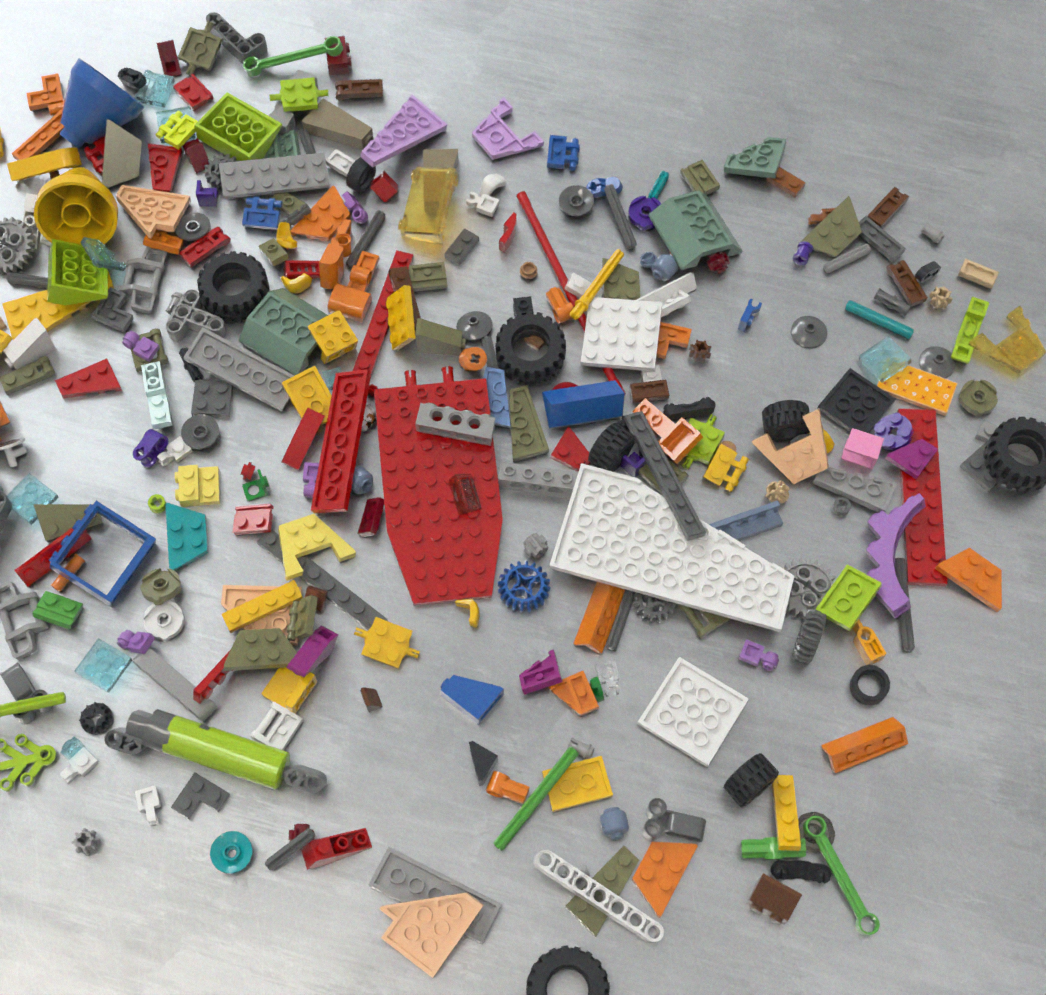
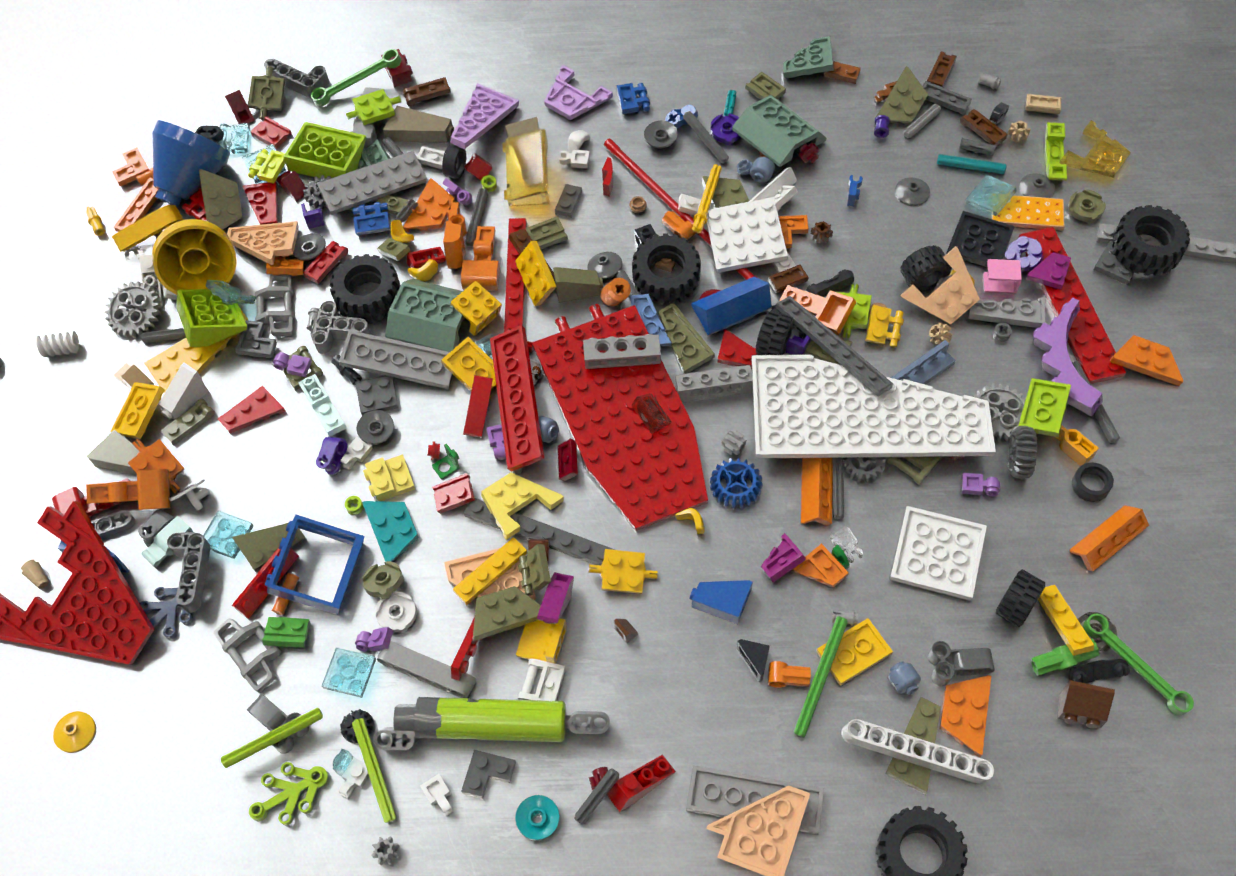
camera: 10 degrees left, 5 degrees down
none -> lime axle [352,718,396,823]
none -> lime bush [481,175,497,192]

